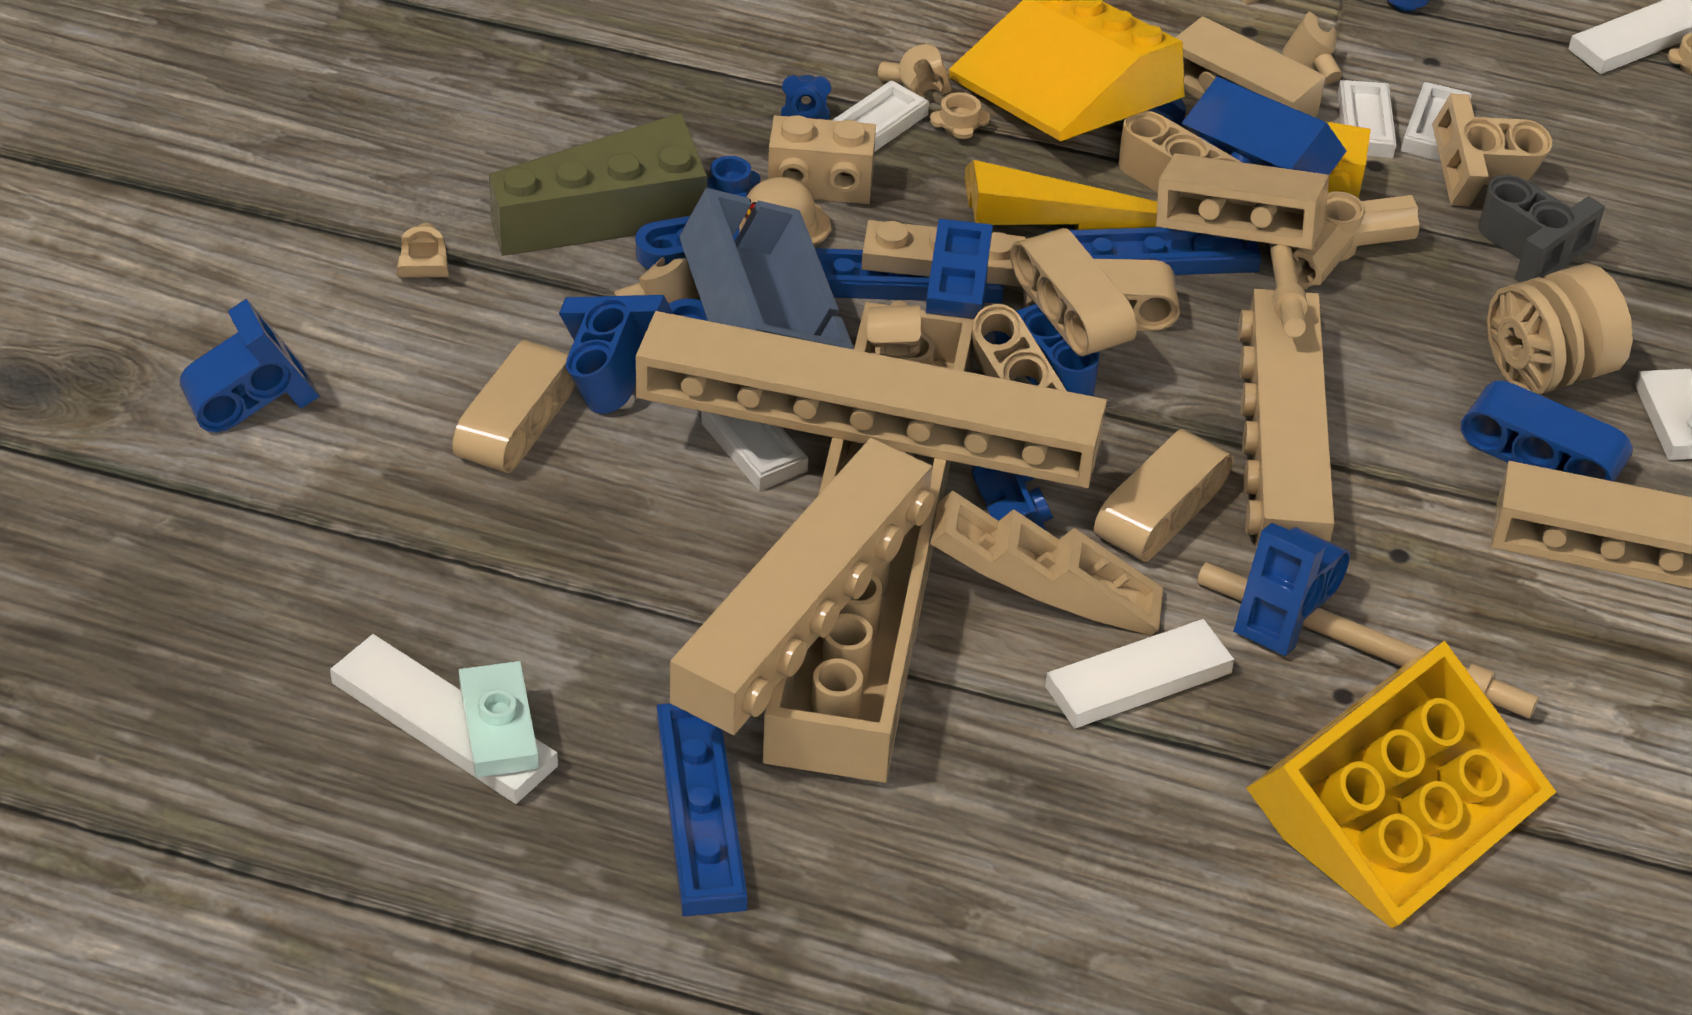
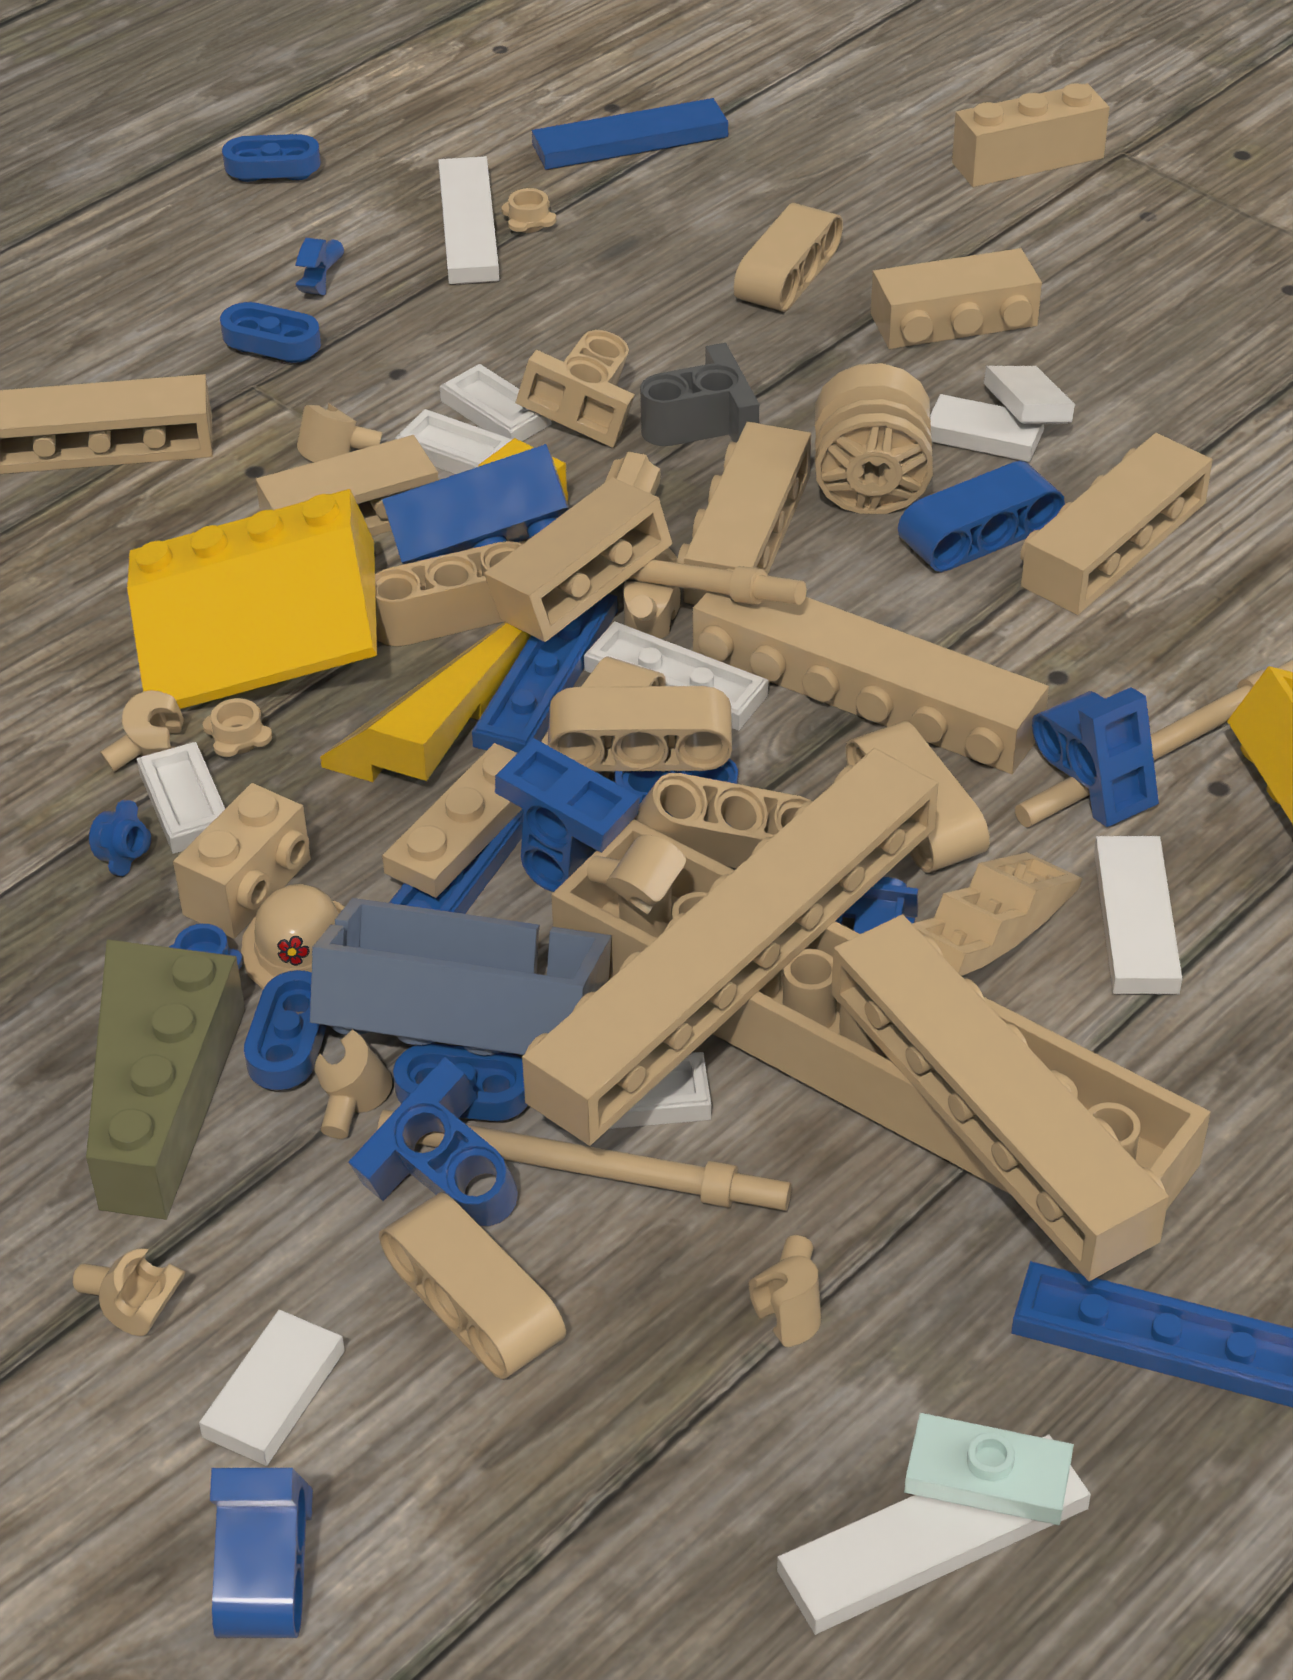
camera: 60 degrees left, 0 degrees up
none -> white tile [199,1310,345,1466]
none -> tan bar [378,1110,792,1211]
none -> white tile [584,621,769,731]
none -> tan piece [624,580,680,639]
none -> tan brick [677,422,811,605]
none -> tan piece [749,1235,821,1347]

